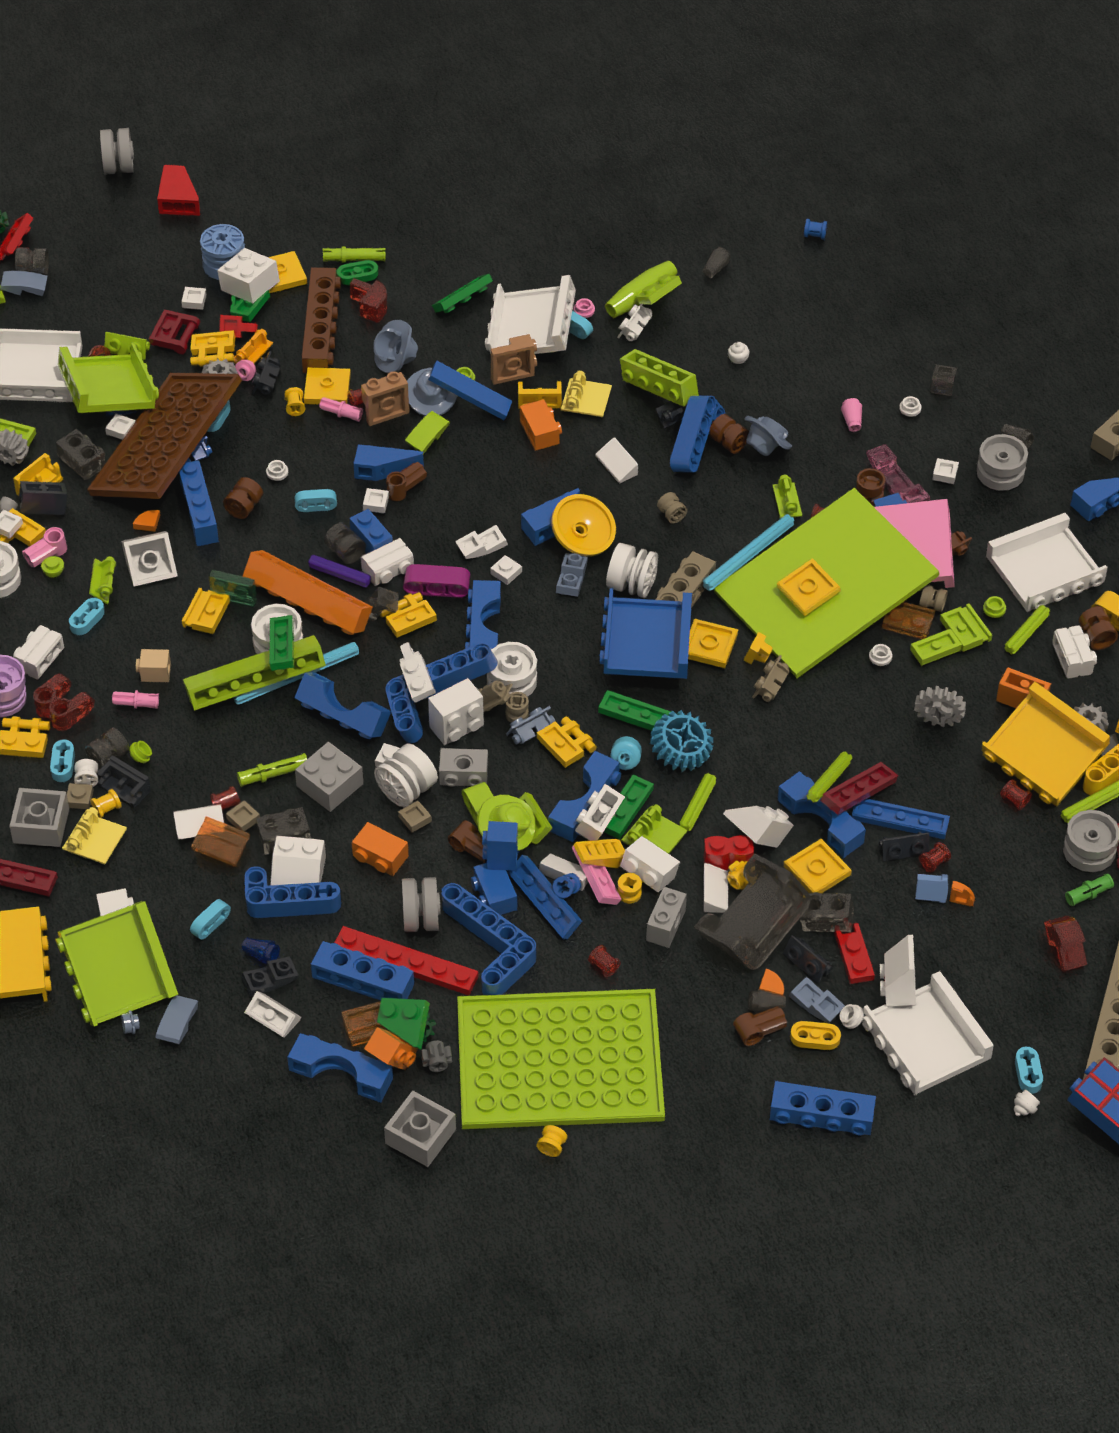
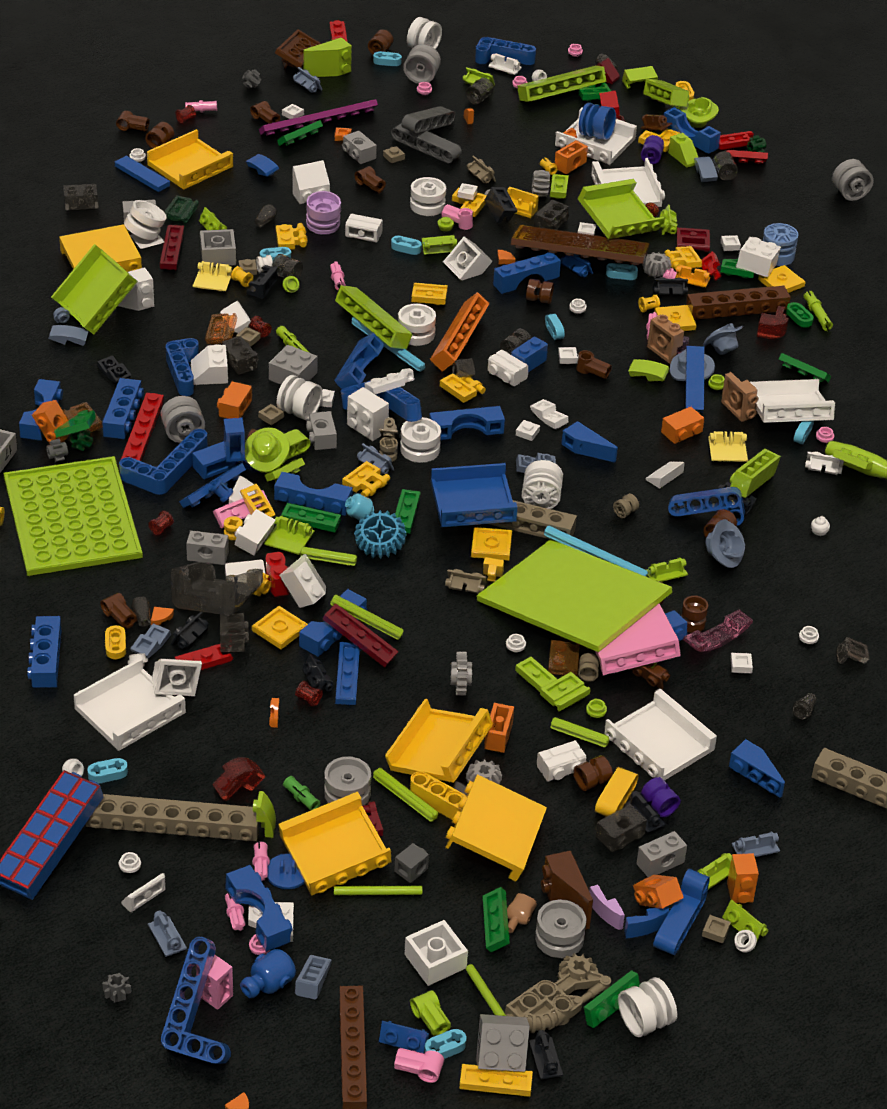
camera: 75 degrees right, 10 degrees down
clear red piece [33,673,95,730] -> none
tan brick [136,649,171,682] -> none
red slope [157,165,200,216] -> none
medium azure beam [190,899,231,939] -> none
clear green plate [209,570,257,607] -> none
clear blue cone [242,937,280,964] -> none
white slope [244,991,301,1038] -> none
green plate [269,615,294,671] -> none
dark purple axle [308,555,371,587] -> none
blue slope [354,444,424,481] -> none
magenta beam [403,564,470,597] -> none
yellow hinge [518,381,562,409] -> none
yellow dish [551,494,616,556] -> none
white brick [575,784,625,841] -> none
yellow plate [777,558,841,616] -> none
bright pink cone [841,398,862,432] -> none
medium blue tile [915,874,948,903] -> none
light grey wheel [976,434,1028,490] -> none
clear red bush [1000,779,1032,810] -> none

